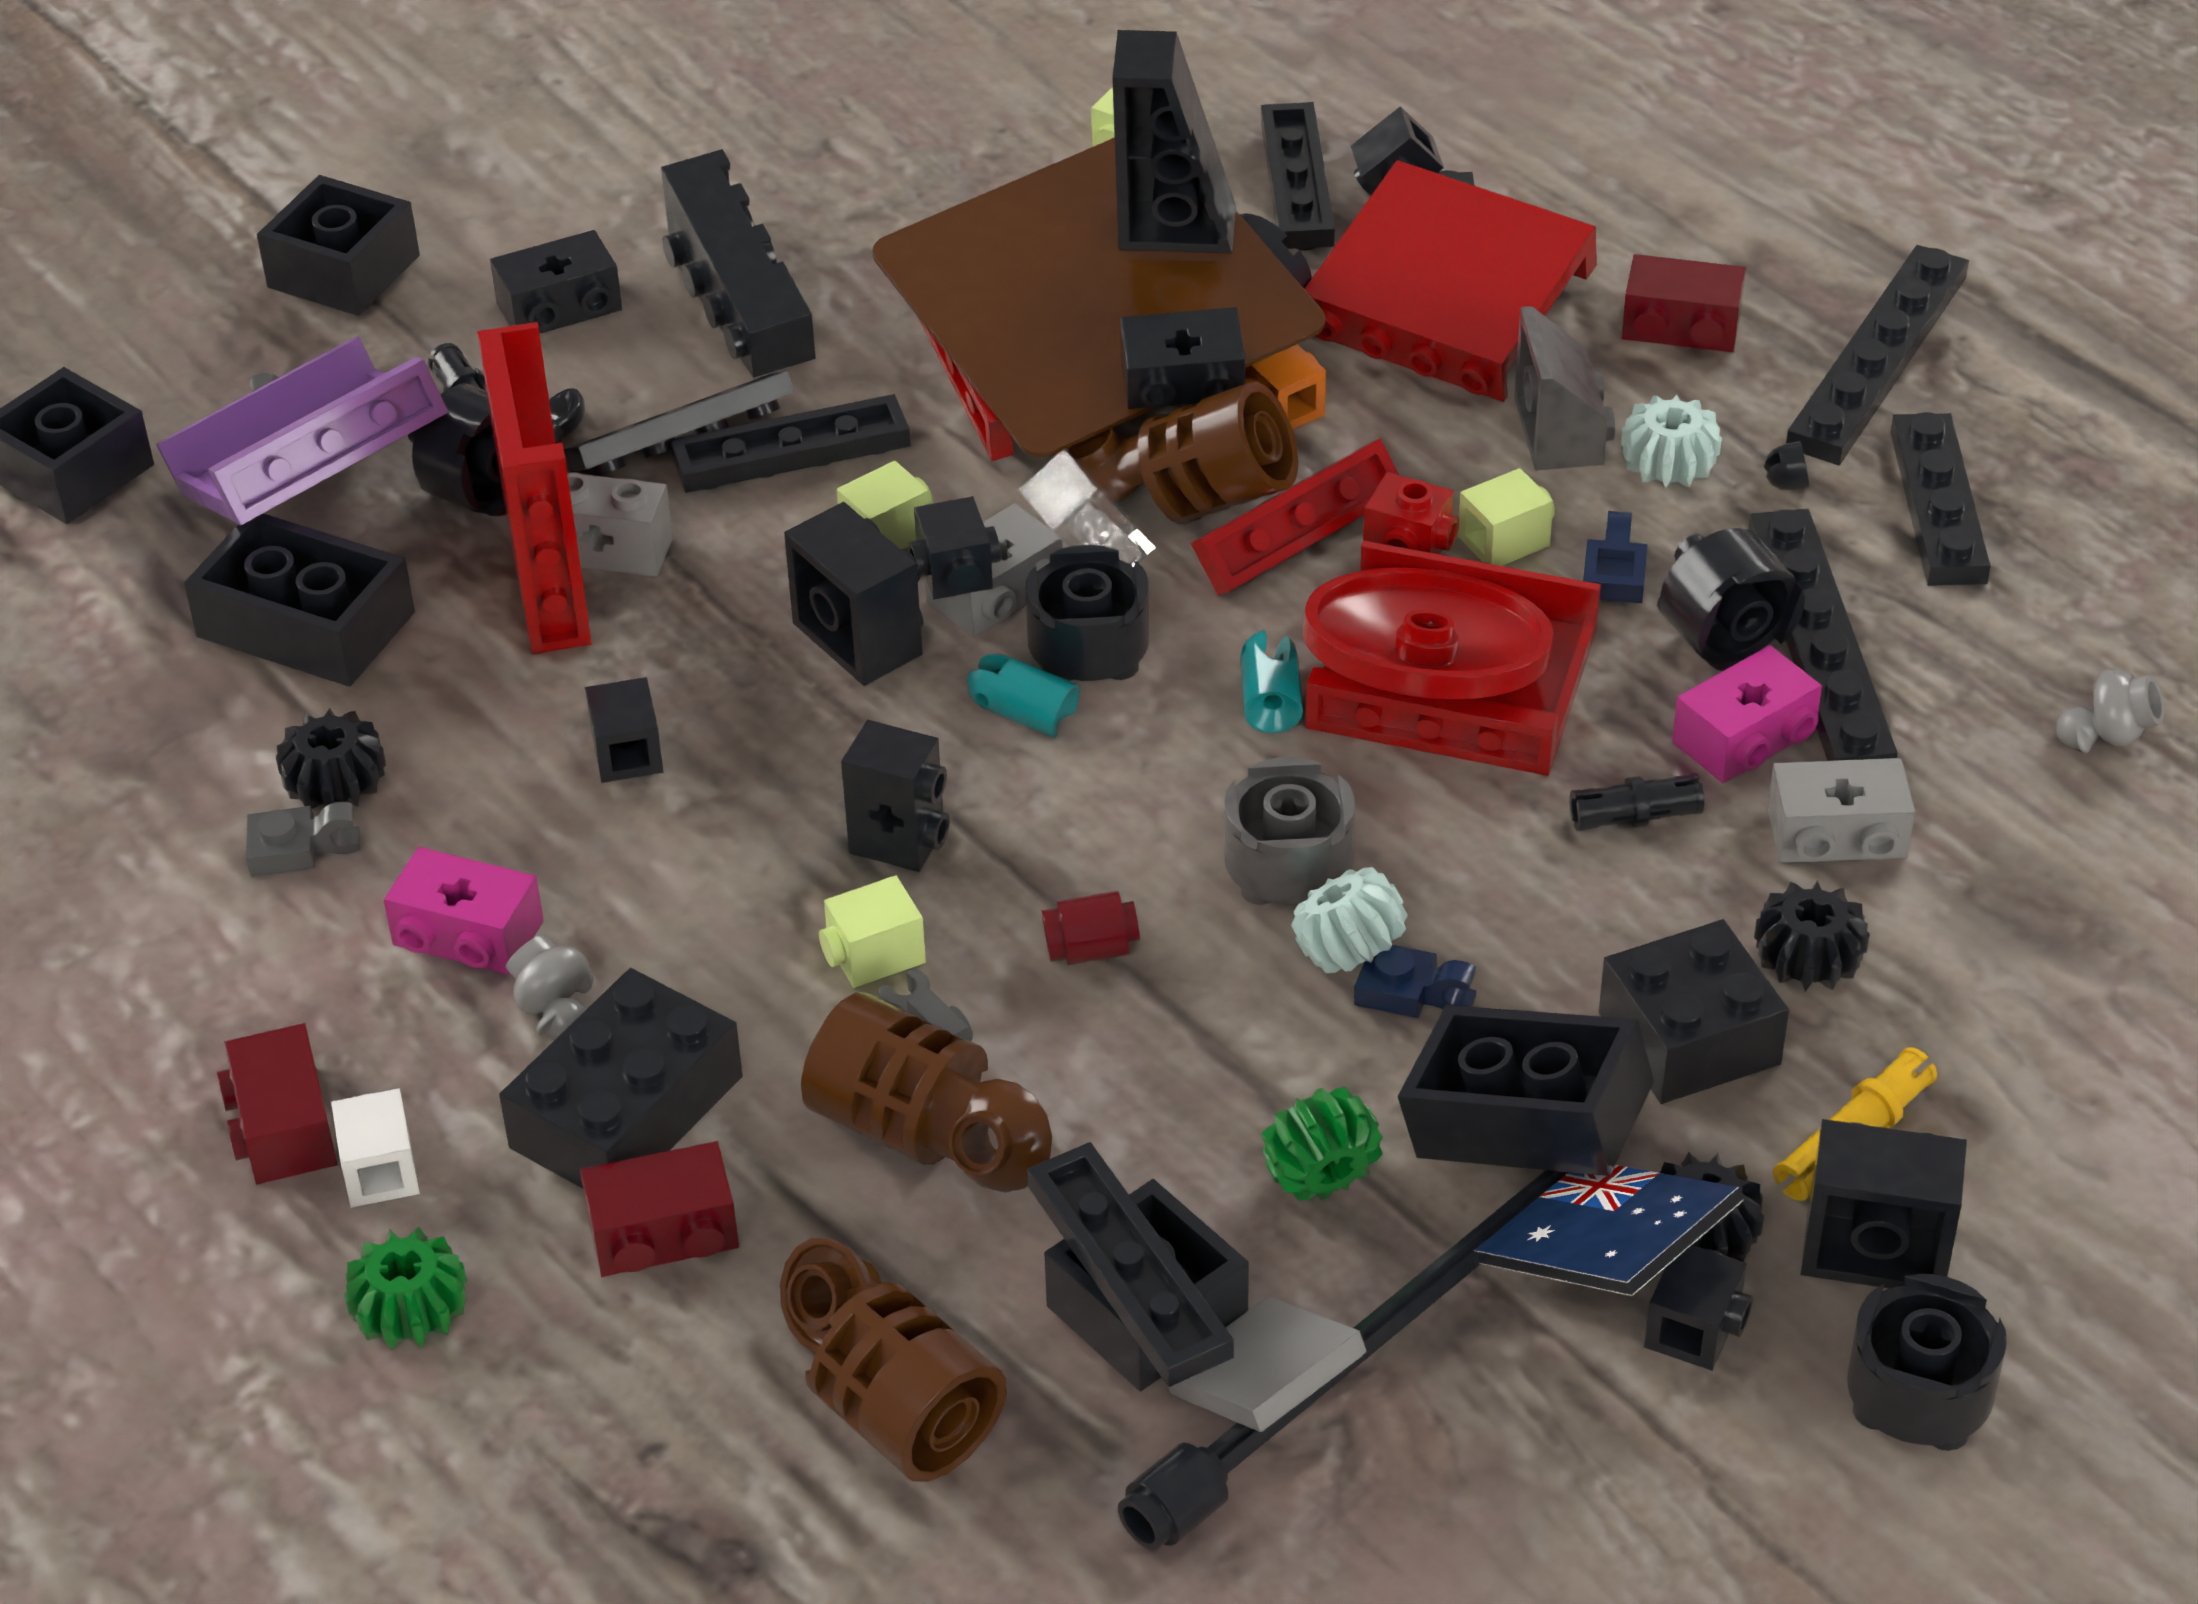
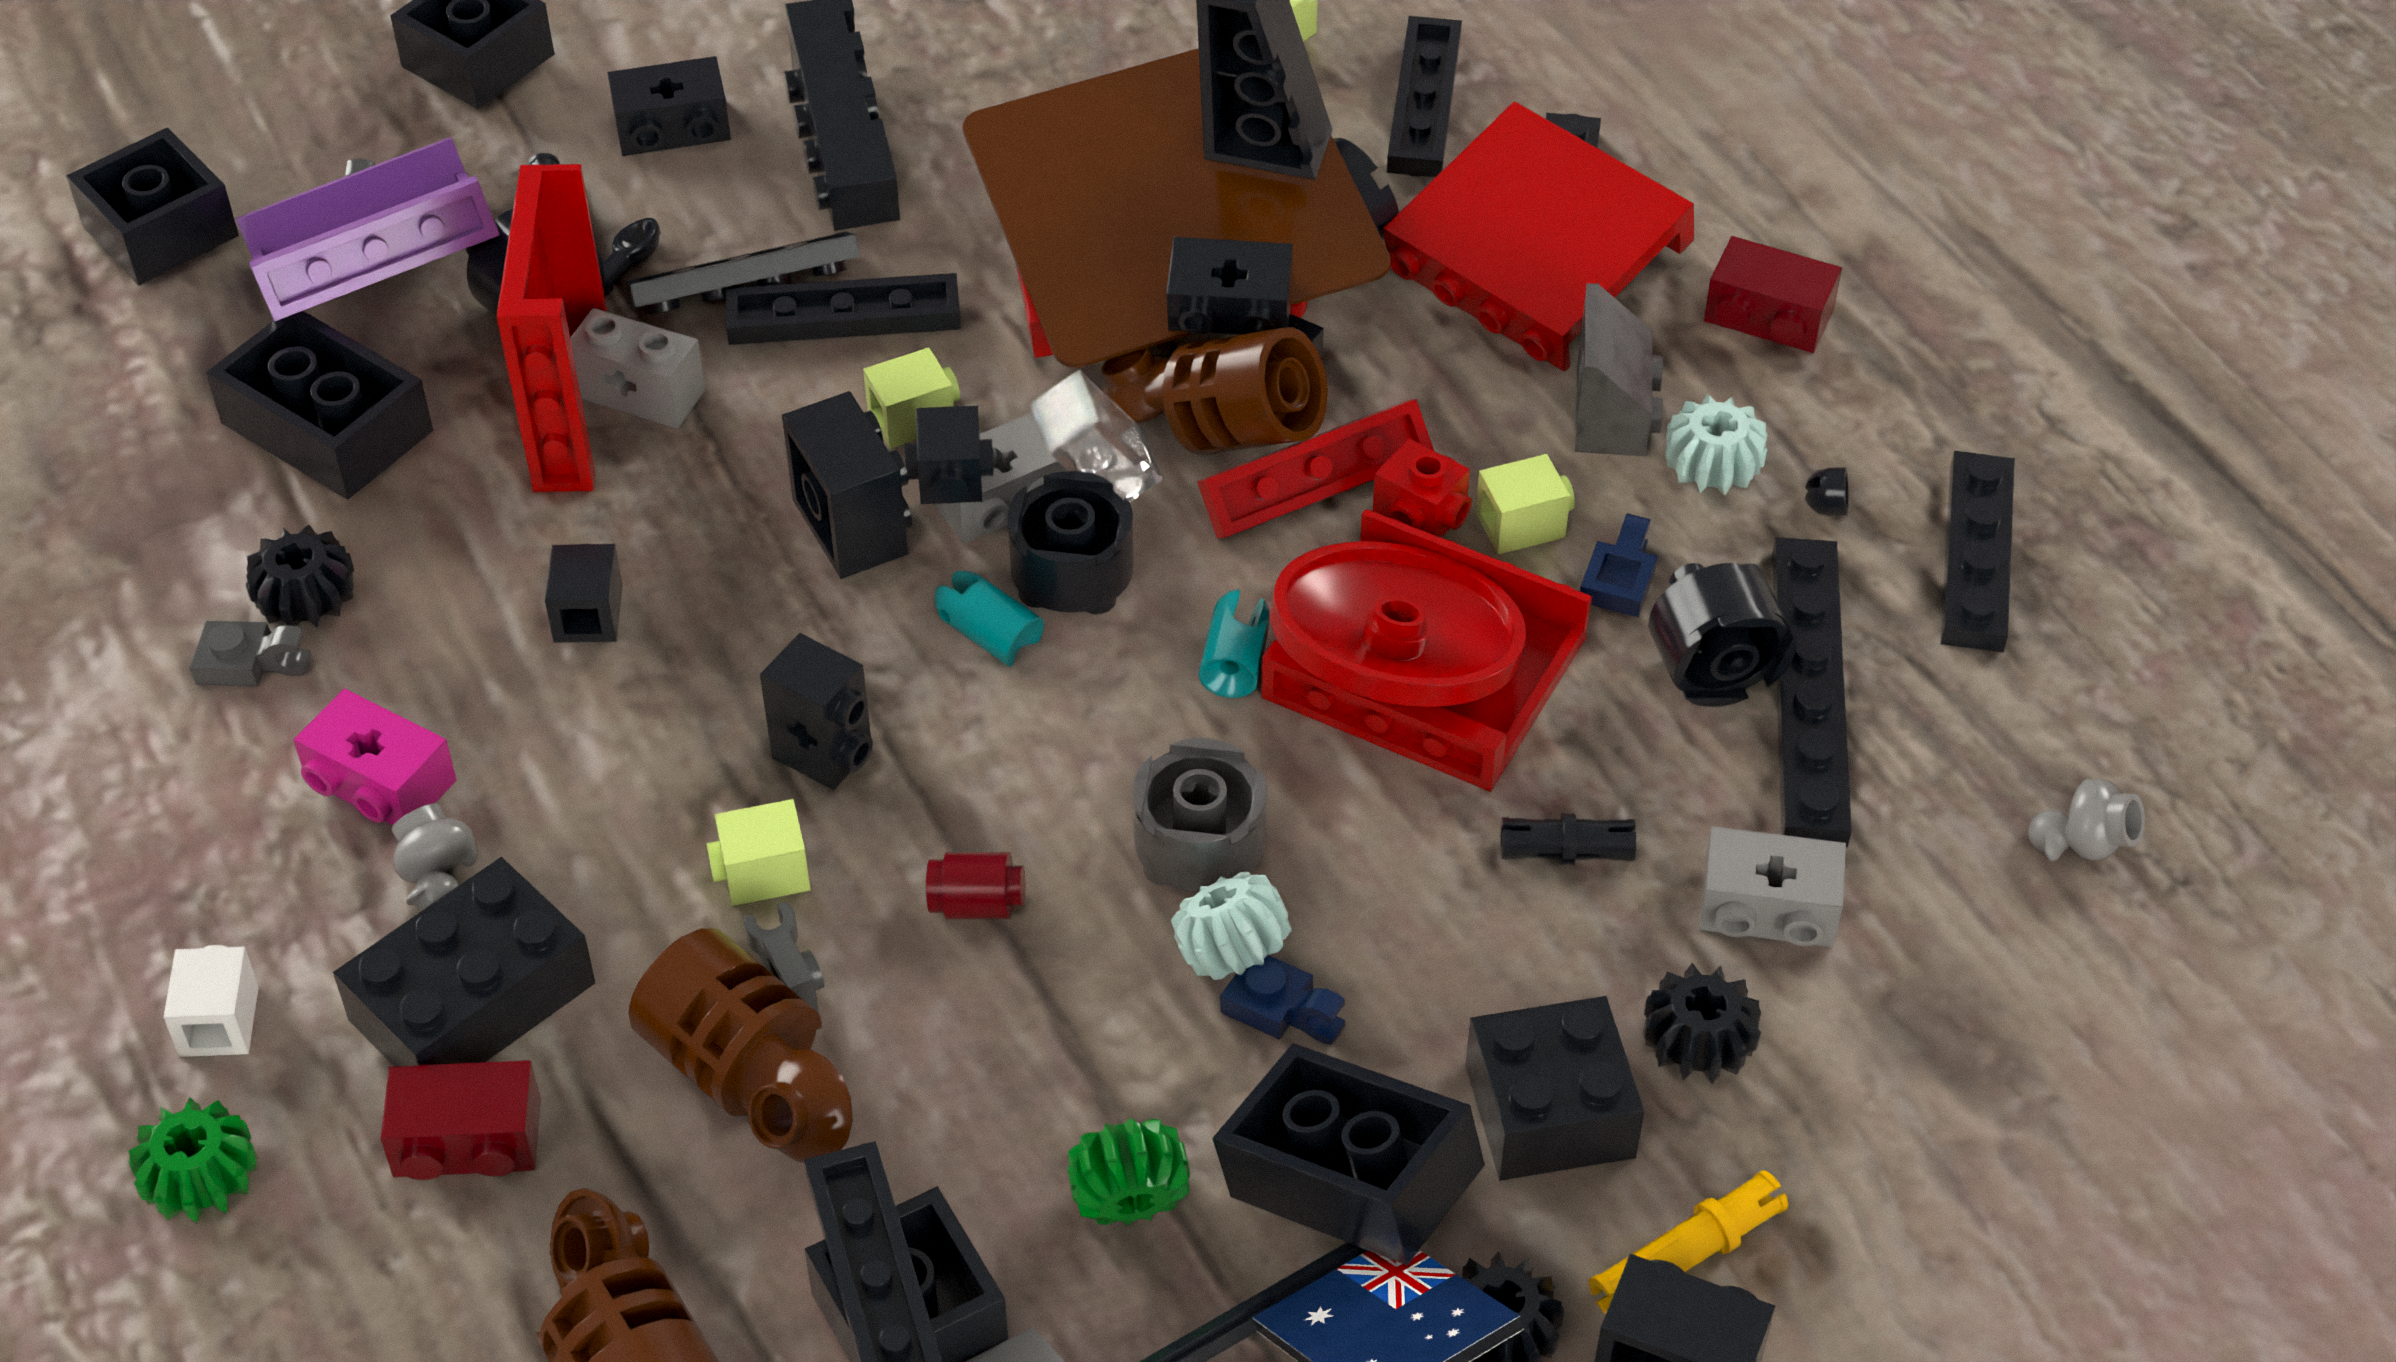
camera: 10 degrees right, 5 degrees up
dark red brick [217,1023,338,1185] -> none
orange brick [1245,344,1326,429] -> none
black brick [1351,106,1444,195] -> none
dark pink brick [1672,645,1822,784] -> none
black plate [1786,244,1969,466] -> none

